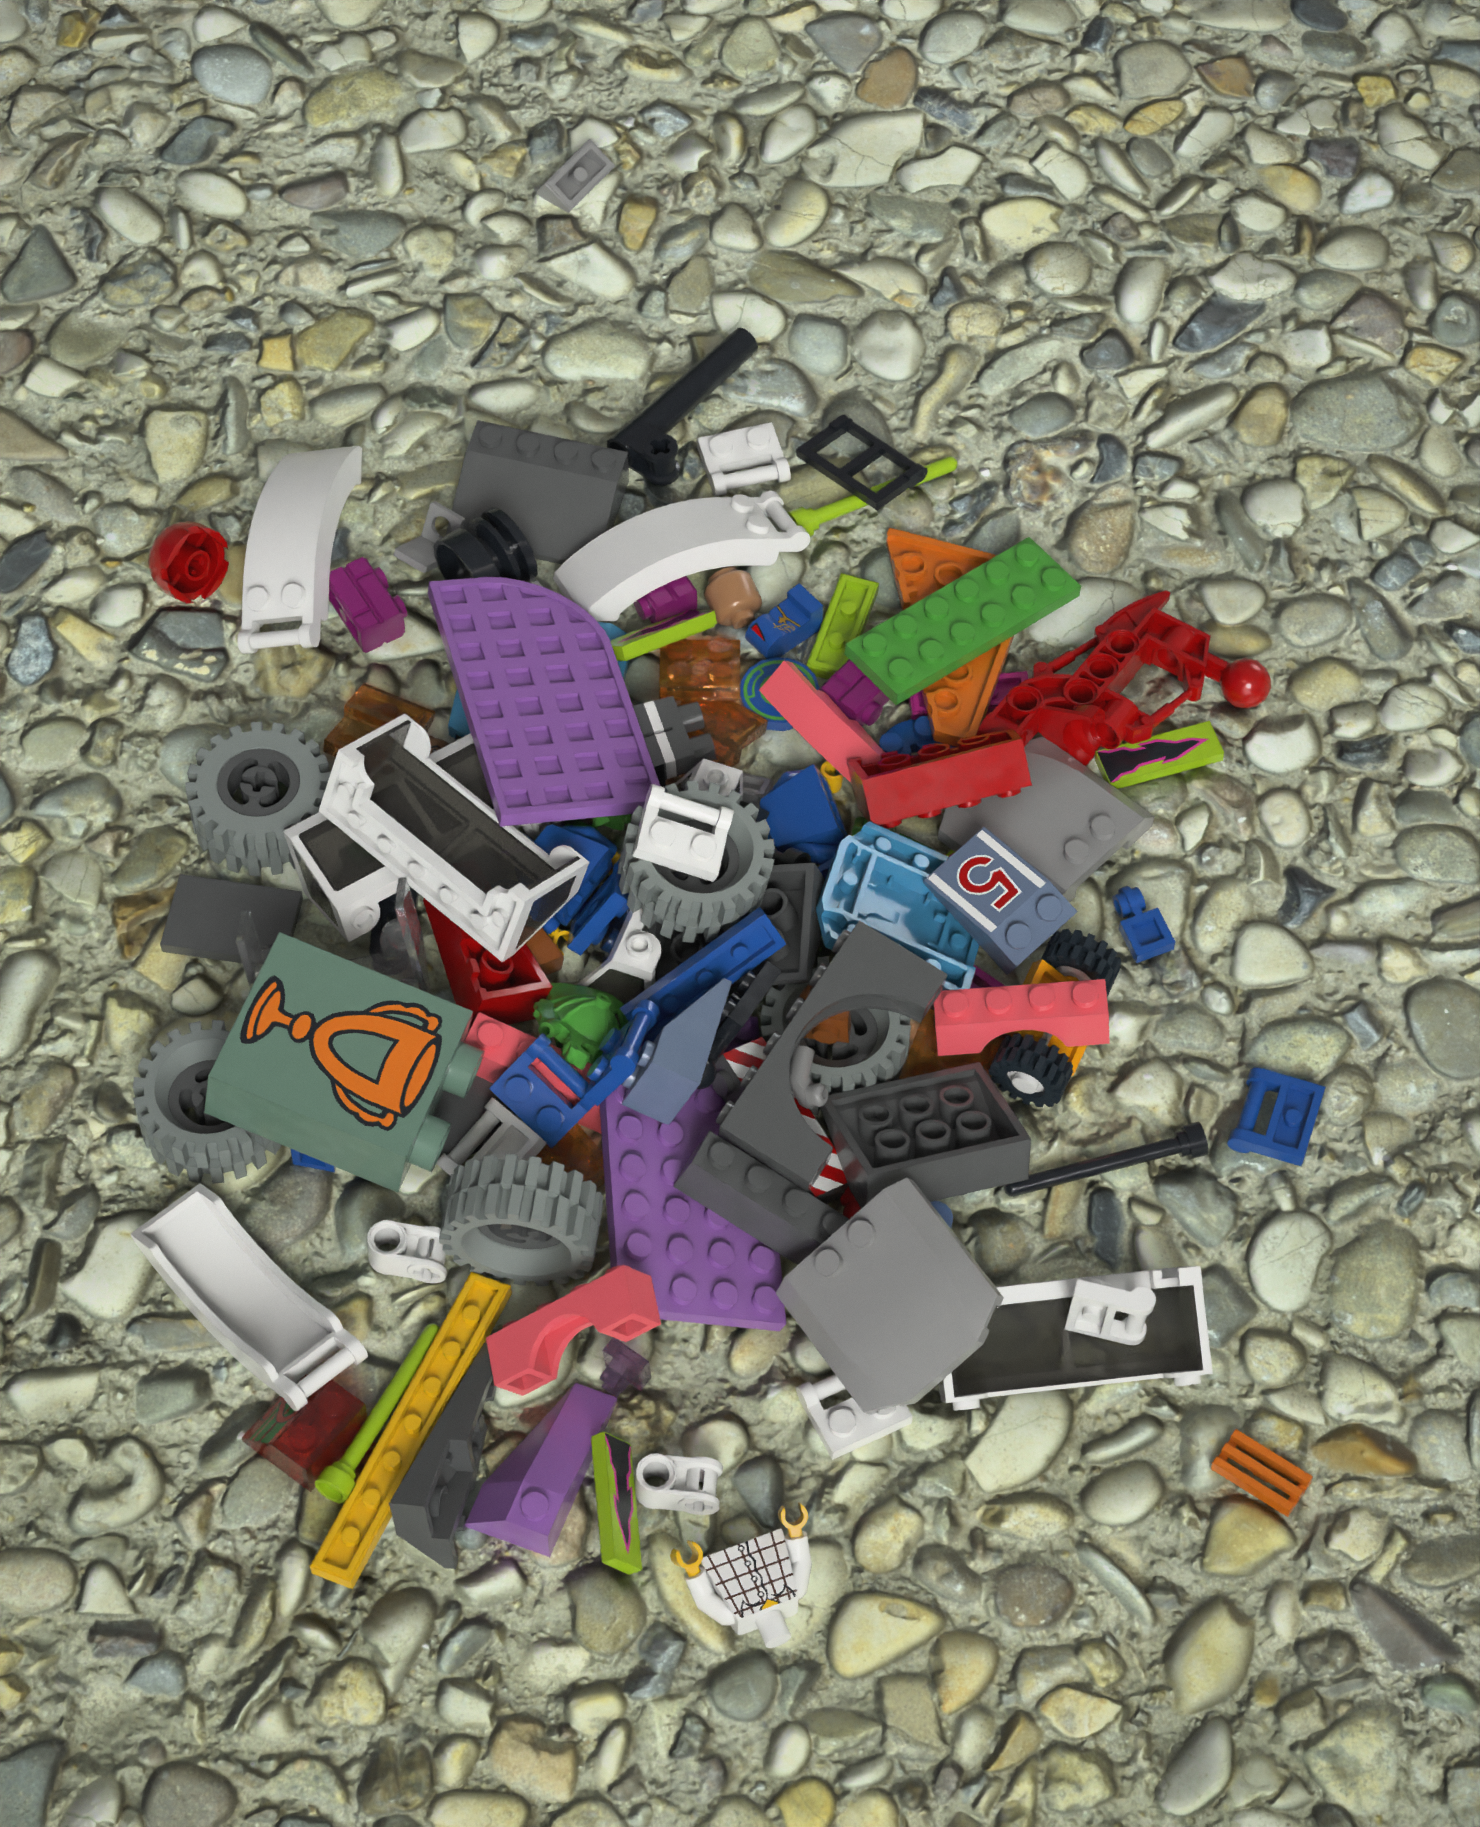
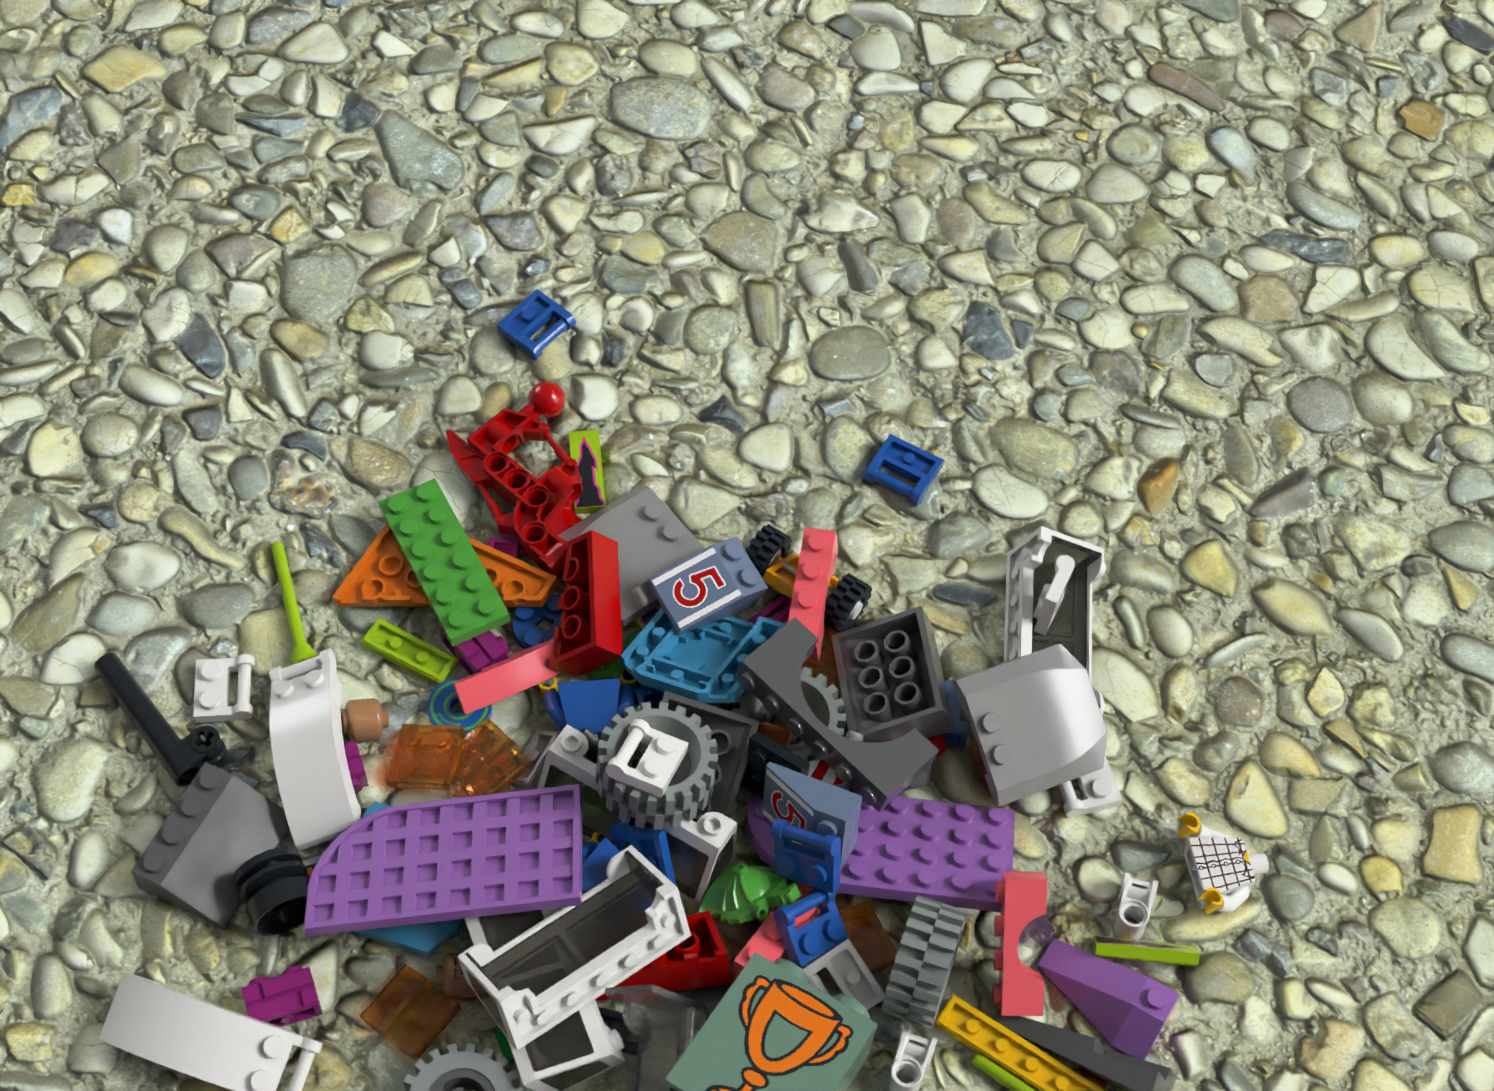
camera: 80 degrees left, 0 degrees up
light grey bracket [393,501,465,573] -> none
lime tile [610,610,717,661] -> none
blue fence [620,907,786,1042] -> none
dark grey hips [633,696,716,787] -> none
dark grey brick [673,1131,849,1265] -> none
blue leg [745,583,823,659] -> none
black window [796,414,928,510] -> none
black piece [1004,1122,1208,1197] -> none
blue plate [1112,886,1176,963] -> none
orange tile [1211,1429,1313,1517] -> none
none -> blue plate [497,289,576,361]

